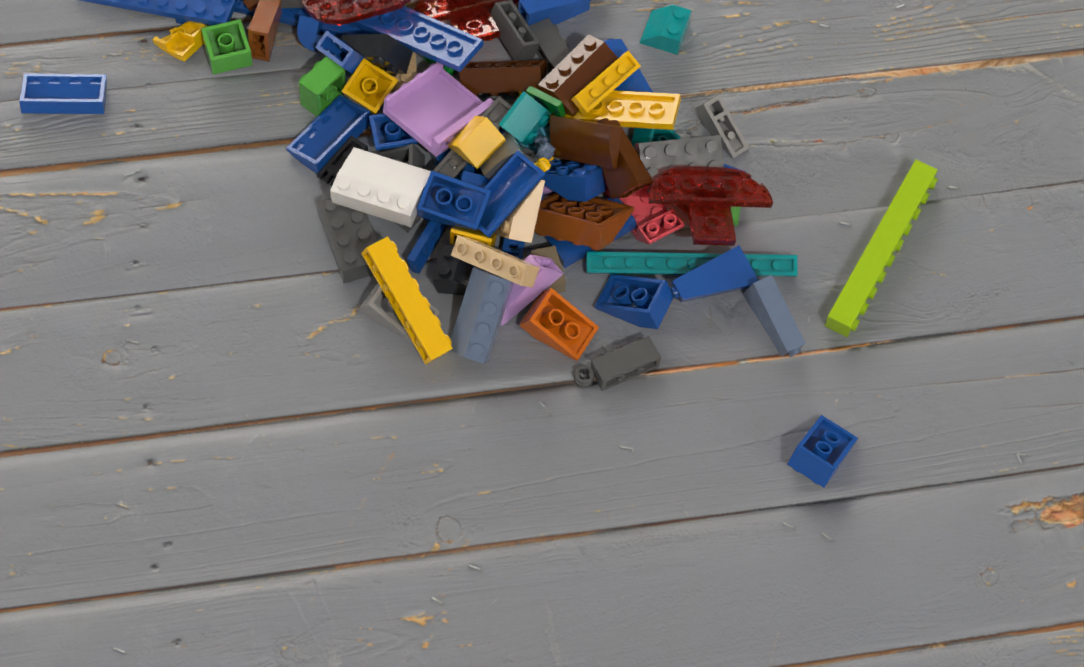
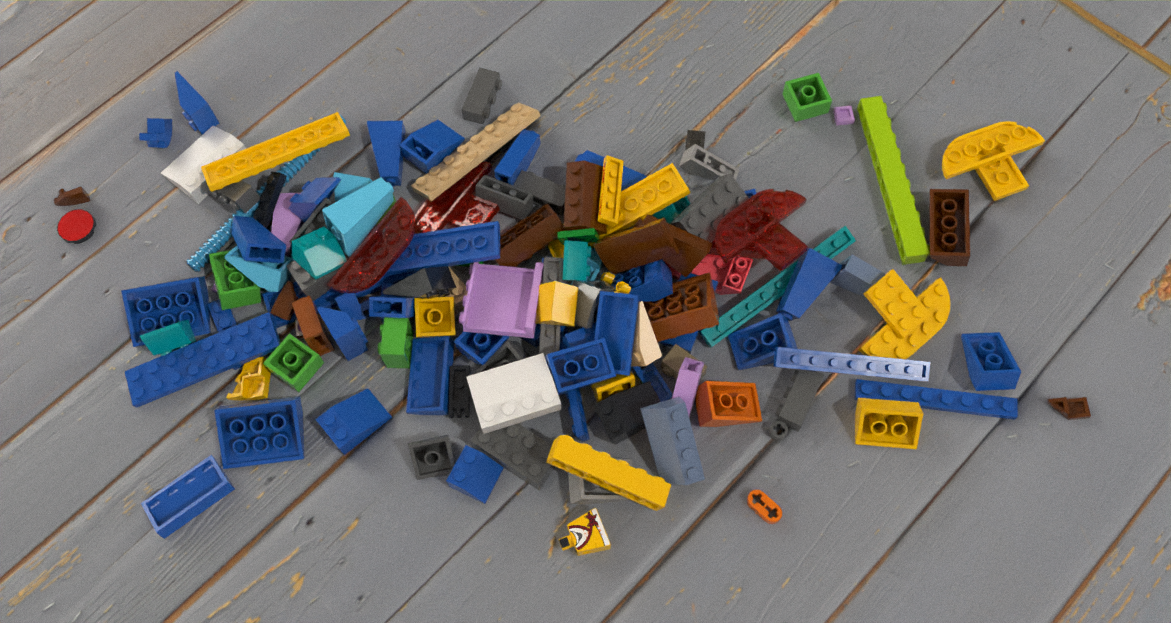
camera: 30 degrees left, 5 degrees up
tan brick [451,235,540,288] -> none
sand blue bar [534,135,556,160] -> none
teal slope [640,4,692,55] -> none
none -> blue slope [214,396,304,469]
none -> blue slope [315,388,392,455]
none -> blue slope [317,307,368,361]
none -> dark grey slope [408,435,456,480]
none -> blue slope [446,445,504,504]
none -> torso [558,508,611,556]
none -> clear smoke brick [685,130,706,150]
none -> orange beam [747,489,782,524]
none -> plate [773,347,931,382]
none -> bright green brick [782,73,832,122]
none -> lavender tile [833,106,855,126]
none -> blue plate [854,379,1018,420]
none -> yellow slope [855,398,924,449]
none -> yellow plate [858,269,950,359]
none -> reddish brown slope [929,189,970,267]
none -> yellow plate [942,121,1045,201]
none -> reddish brown slope [1048,397,1091,420]

